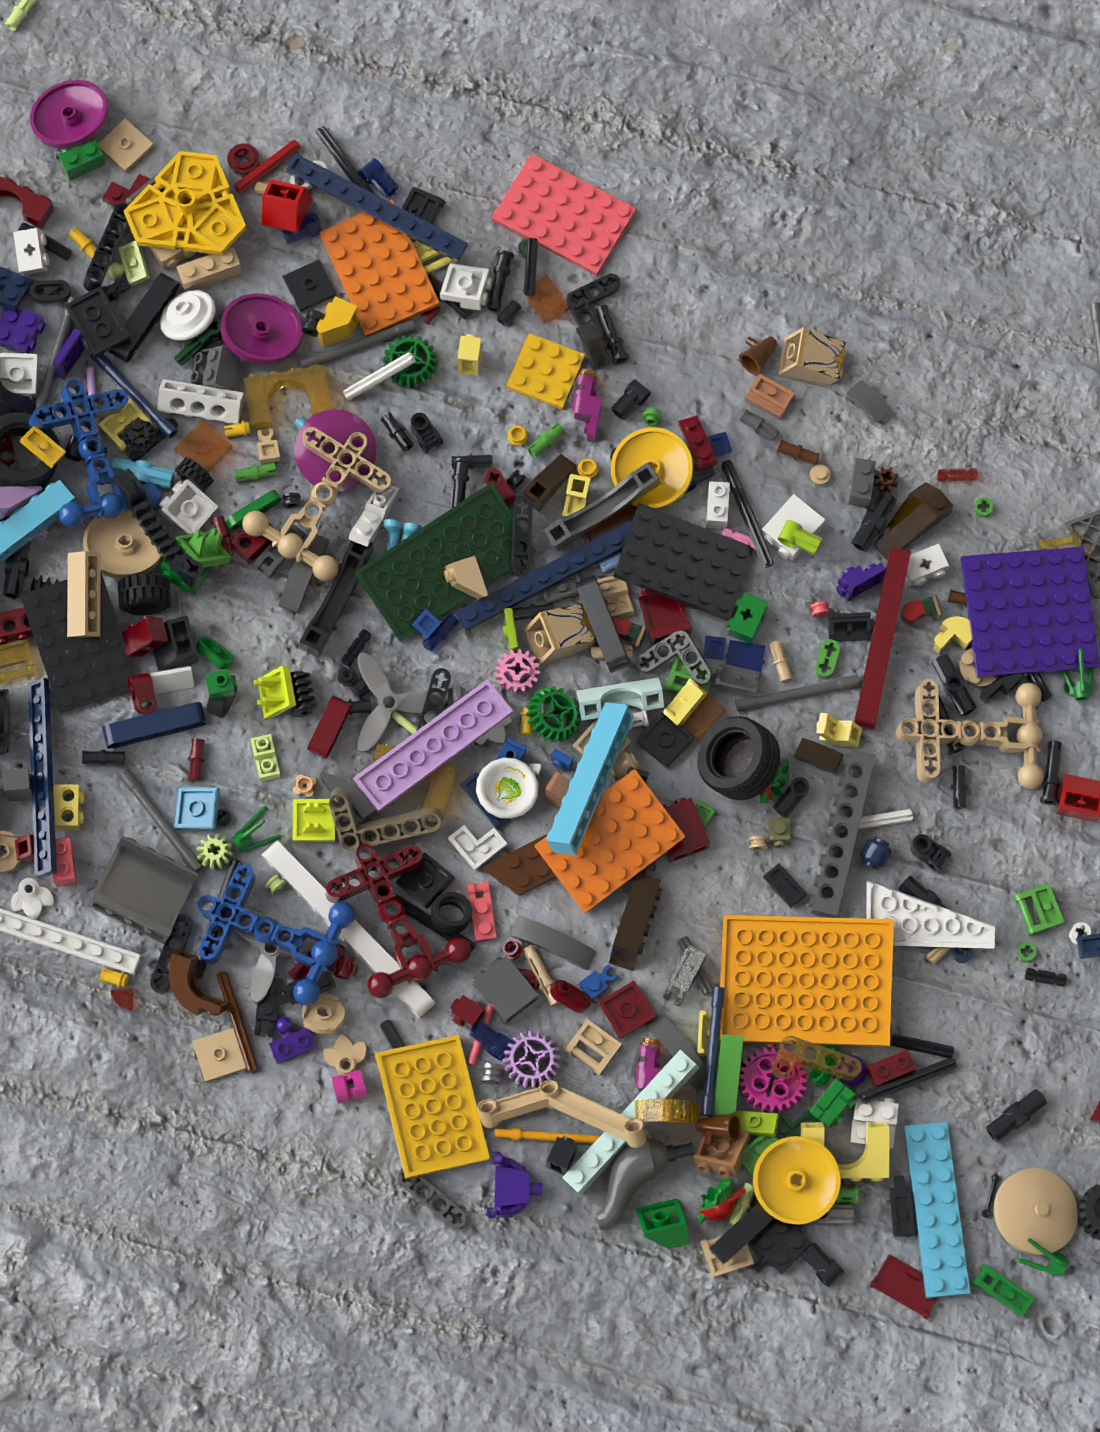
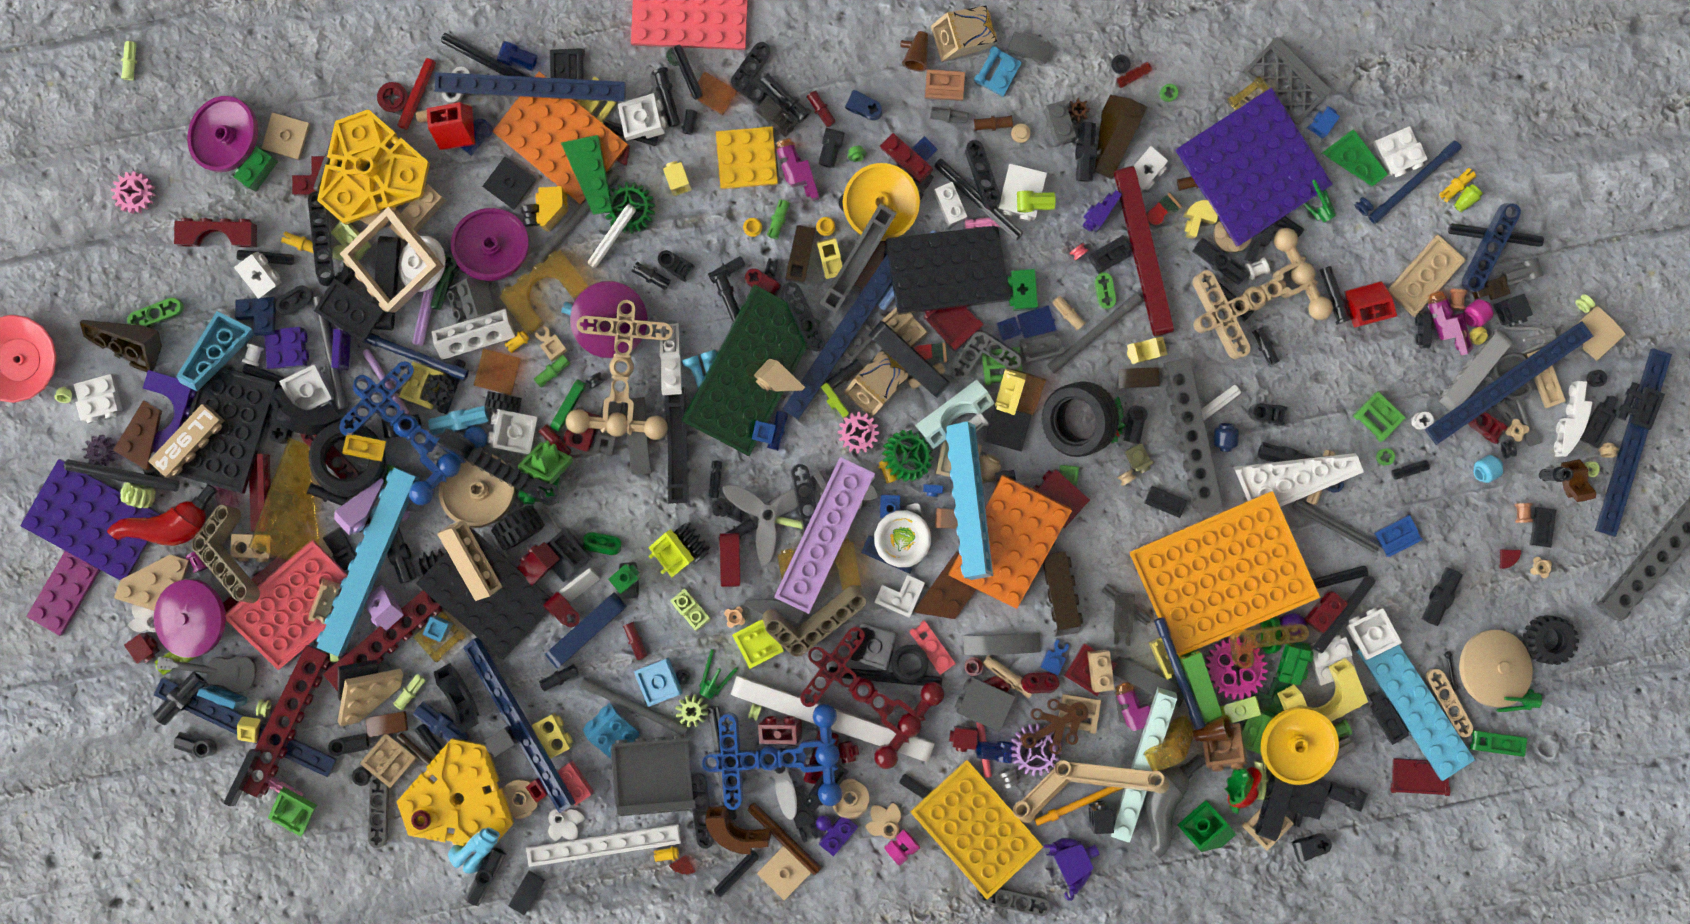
camera: 30 degrees left, 15 degrees up
none -> tan window [340,207,444,313]
none -> lavender axle [412,284,437,346]
none -> dark azure brick [423,615,453,642]
none -> green wing [561,135,613,215]
none -> dark azure bracket [582,702,640,758]
none -> black axle [714,850,759,897]
none -> dark red brick [758,716,802,744]
none -> dark red axle [806,90,836,127]
none -> dark blue piece [844,90,882,121]
none -> black beam [965,140,1001,210]
none -> dark azure plate [974,46,1022,97]
none -> reddish brown plant [1020,699,1088,754]
none -> tan brick [1088,649,1115,692]
none -> black plate [1111,54,1131,74]
none -> white bush [1245,257,1270,280]
none -> black piece [1291,833,1332,862]
none -> dark grey axle [1292,500,1380,553]
none -> white plate [1346,608,1402,660]
none -> blue plate [1374,515,1423,557]
none -> tan beam [1425,668,1473,737]

